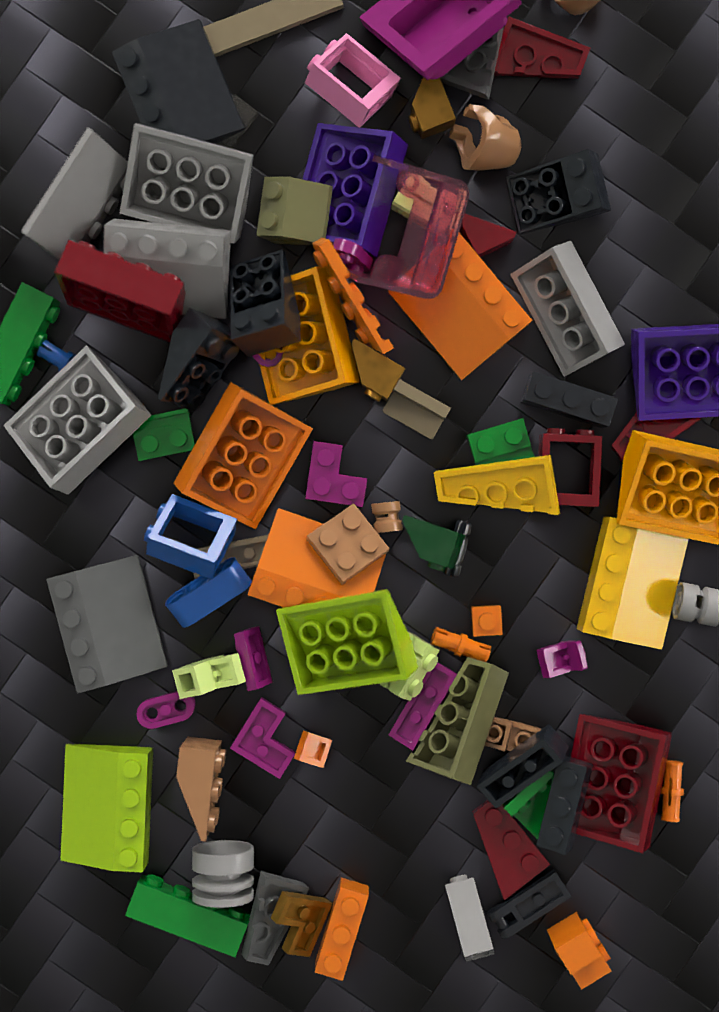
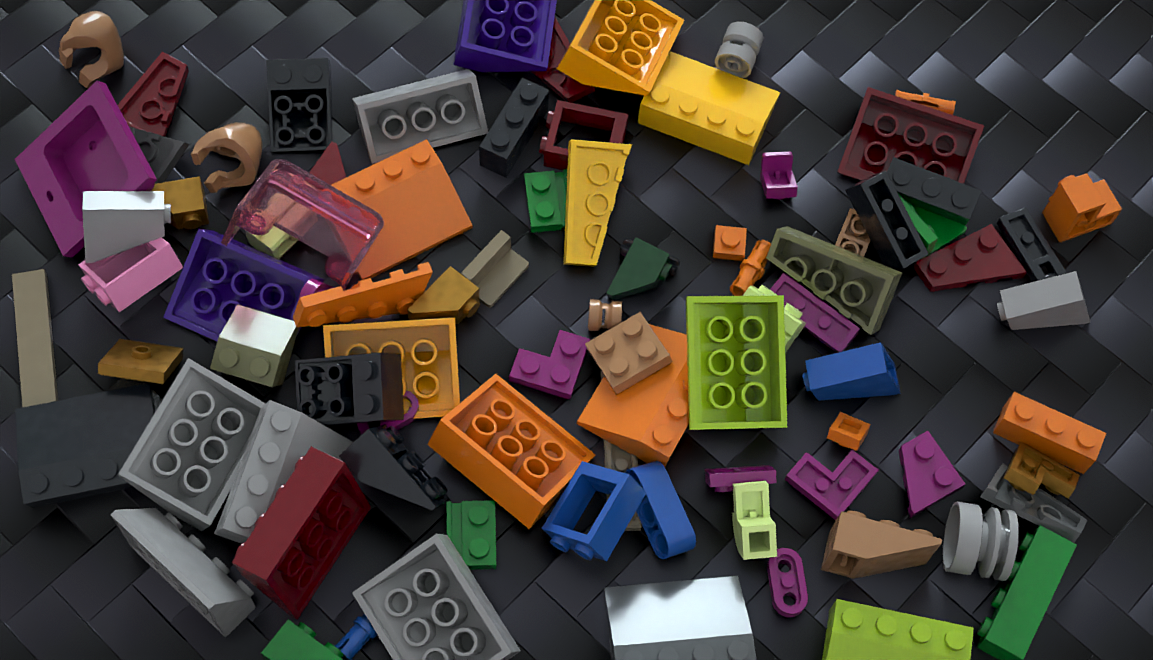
camera: 85 degrees left, 25 degrees down
none -> light grey slope [82,191,171,263]
none -> pearl gold plate [98,339,183,384]
none -> blue slope [803,342,901,401]
none -> magenta wing [899,431,965,518]

